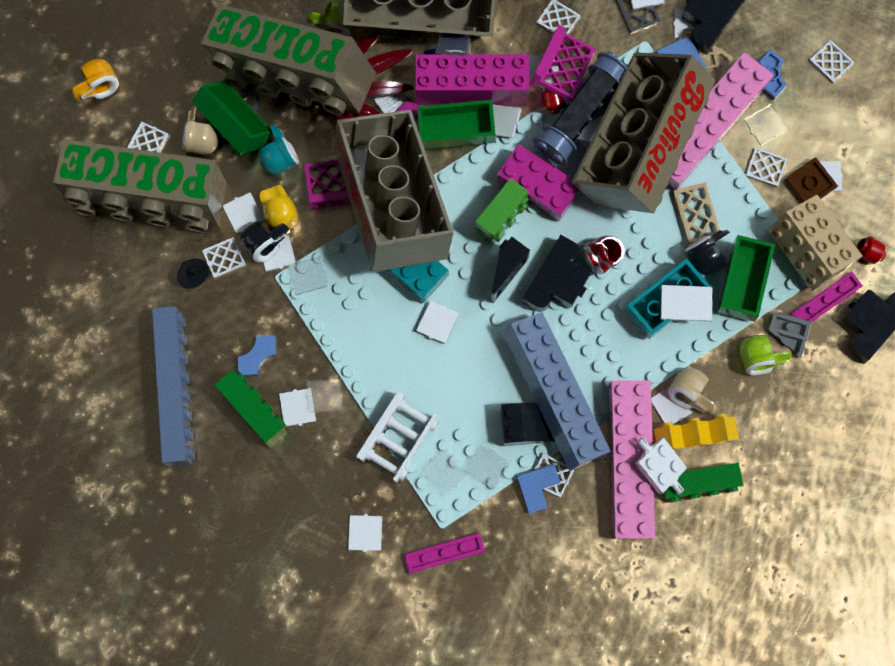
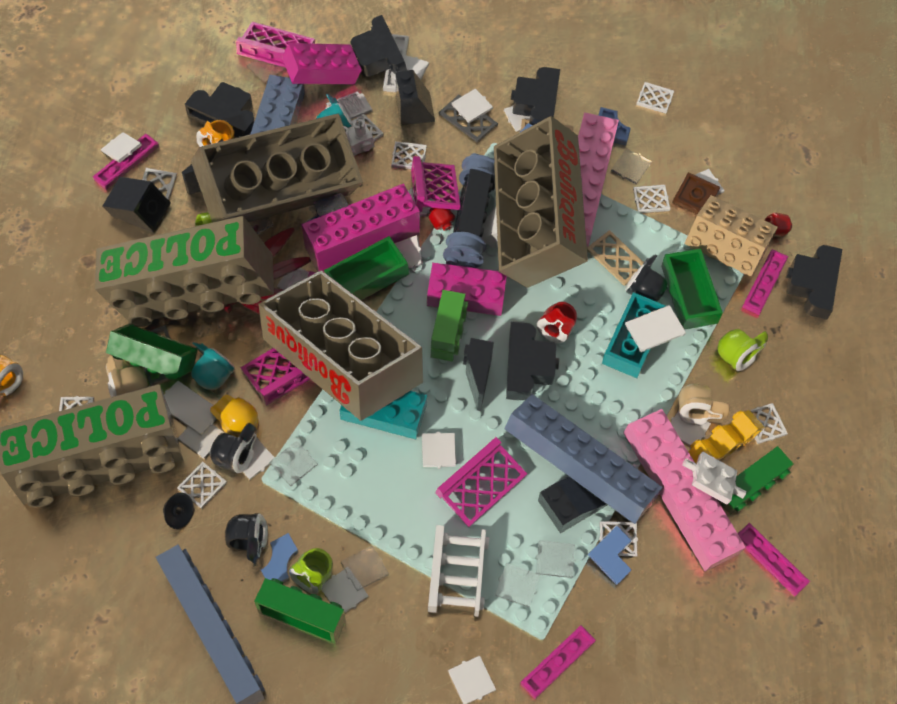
camera: 30 degrees left, 15 degrees down
light grey wing [769,311,812,358] -> none
none -> white piece [164,381,217,435]
none -> black piece [225,513,268,567]
none -> lime piece [289,548,333,594]
none -> dark pink fence [435,437,527,527]
none -> dark pink tile [738,523,810,597]
none -> white window [750,403,788,444]

